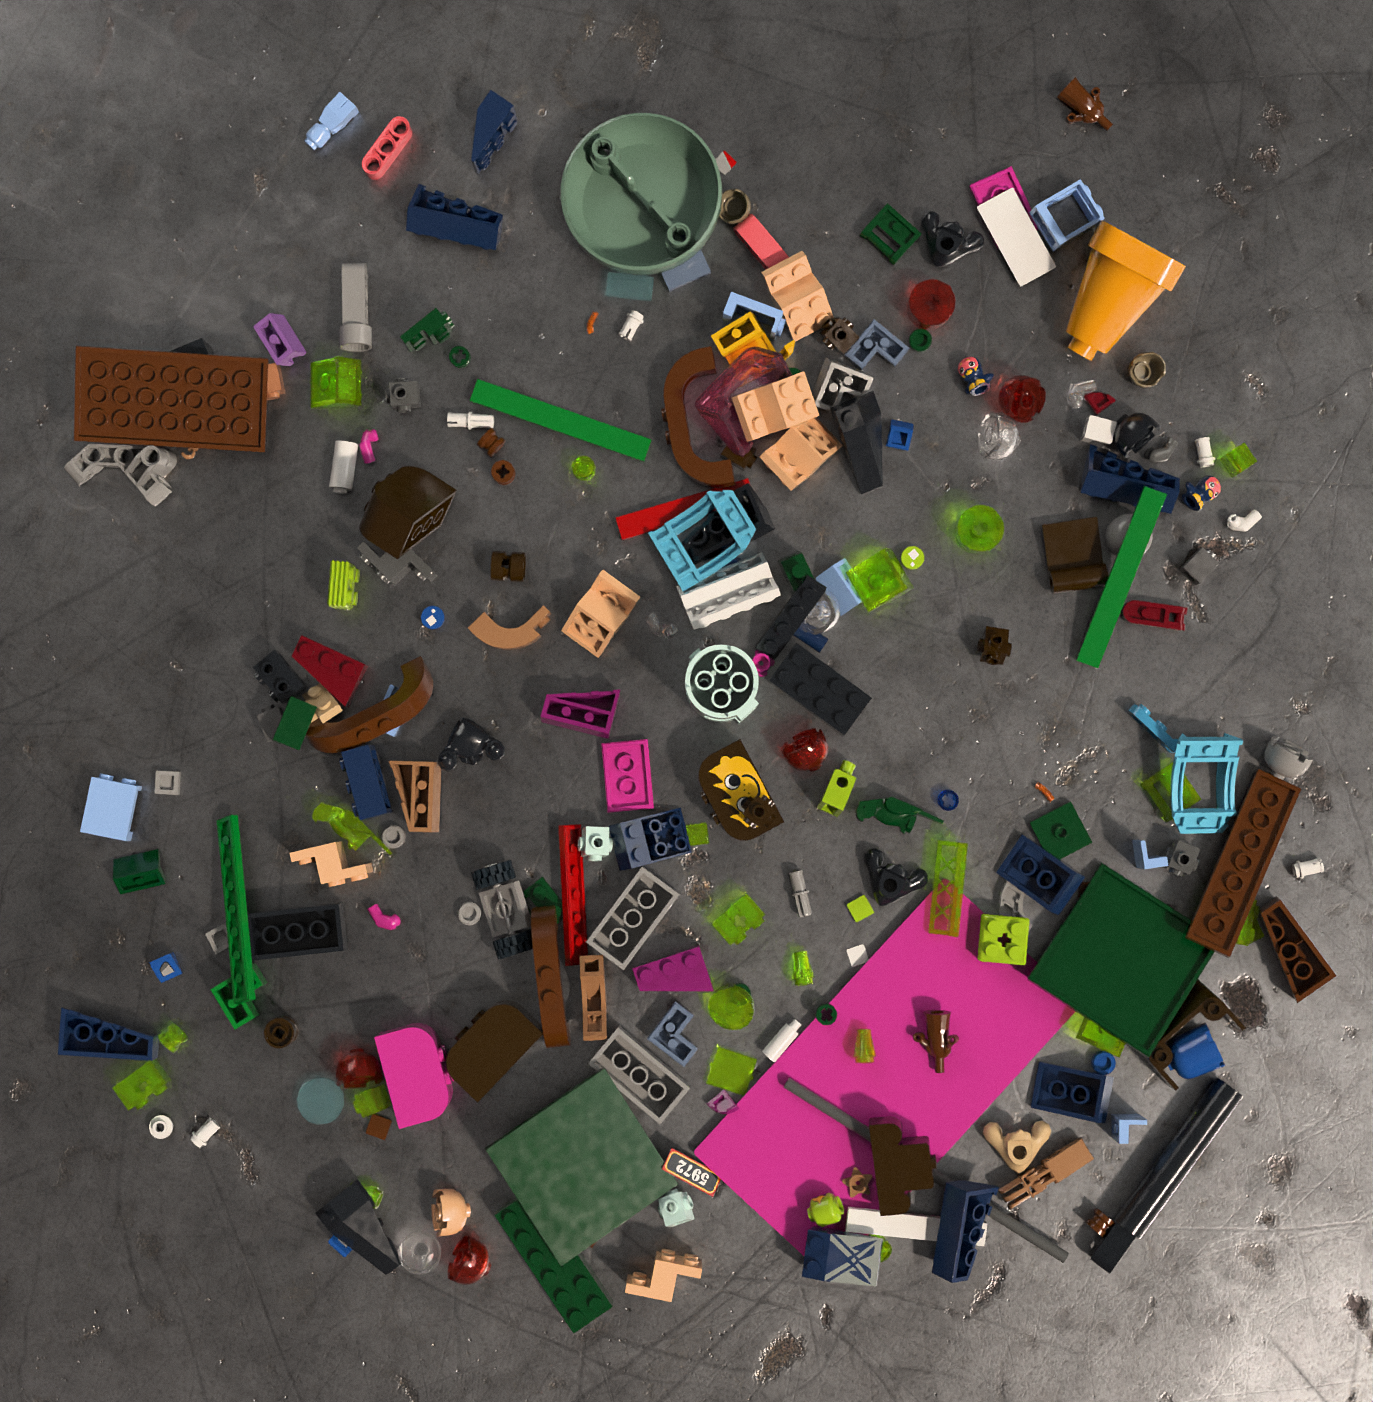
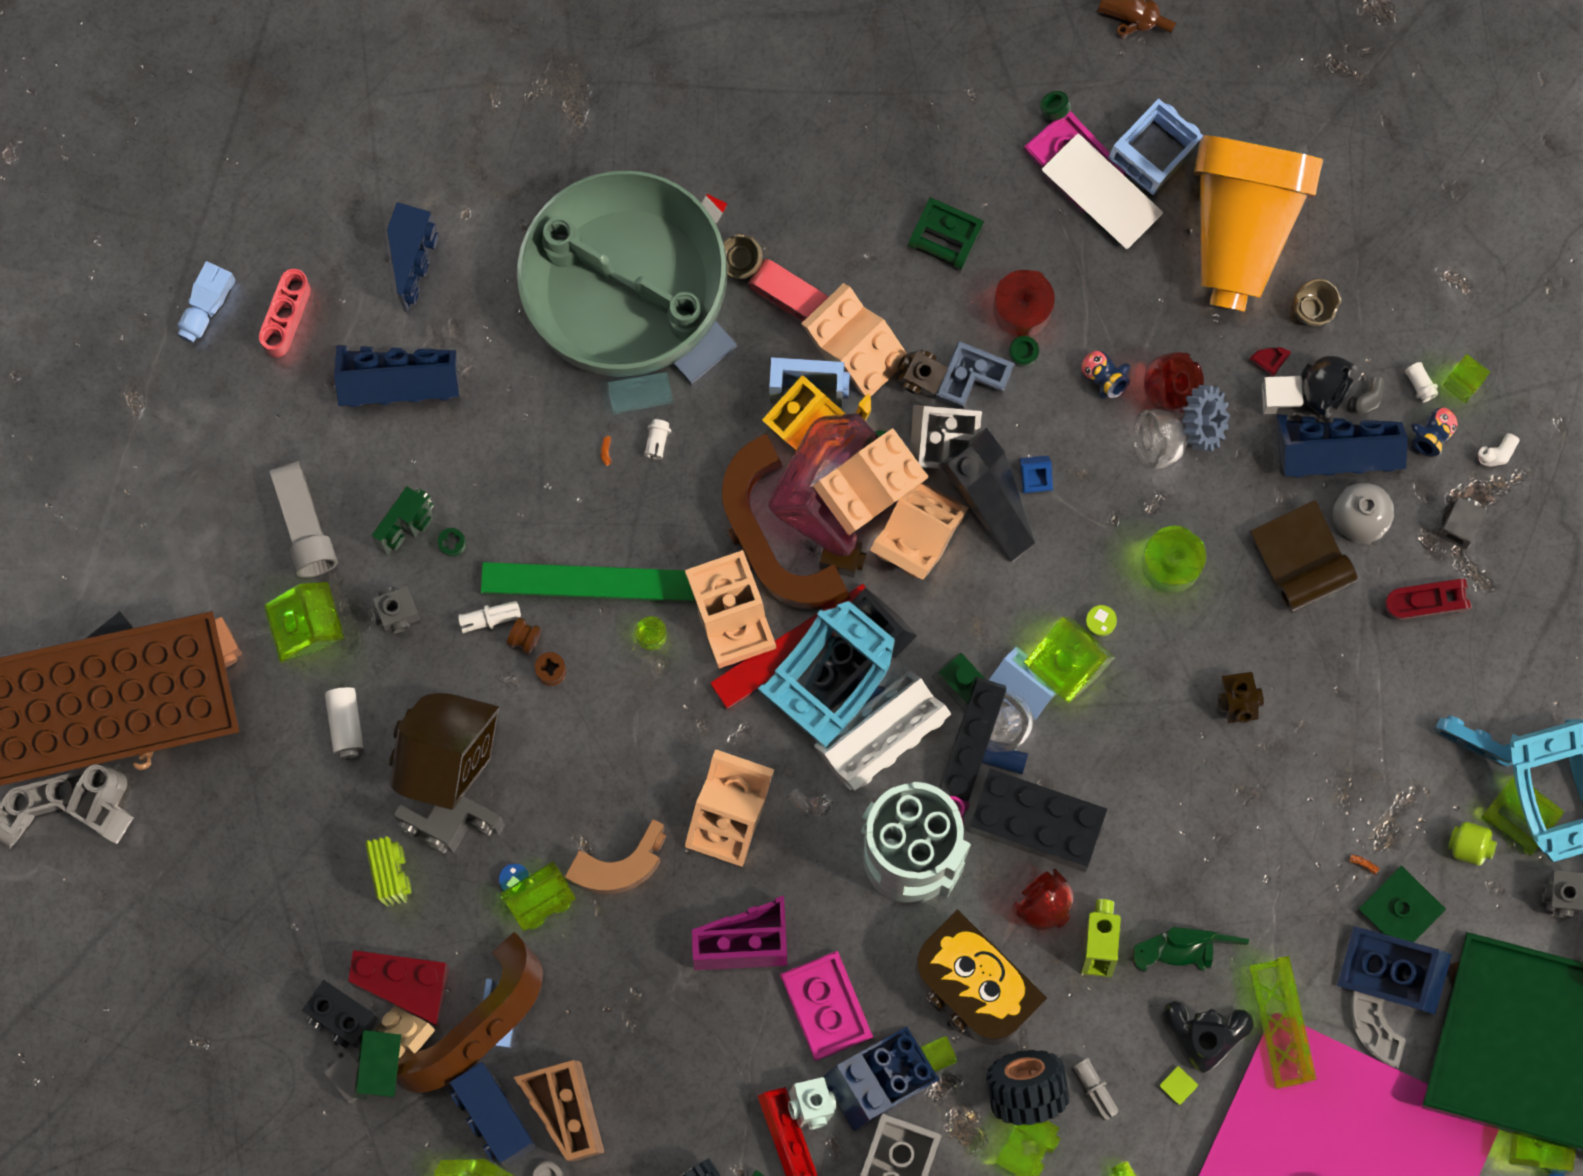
camera: 20 degrees left, 10 degrees down
medium lavender brick [253,313,307,366] -> none
dark pink arm [359,429,378,464] -> none
black head [438,718,505,772] -> none
dark brown wheel [491,551,526,582] -> none
dark brown brick [742,795,776,829] -> none
white sticker [846,944,869,967] -> none
black head [921,211,984,267] -> none
clear blue bush [937,789,959,811] -> none
lime brick [977,914,1030,965] -> none
clear arm [1068,380,1097,408] -> none
green tile [1076,486,1167,668] -> none
light blue panel [1132,840,1168,869] -> none
none -> clear neon green brick [500,861,576,932]
none -> light nougat bracket [685,550,776,668]
none -> black wheel [986,1050,1069,1125]
none -> dark green tile [1040,91,1071,121]
none -> sand blue gear [1182,385,1230,451]
none -> lime head [1448,822,1497,866]

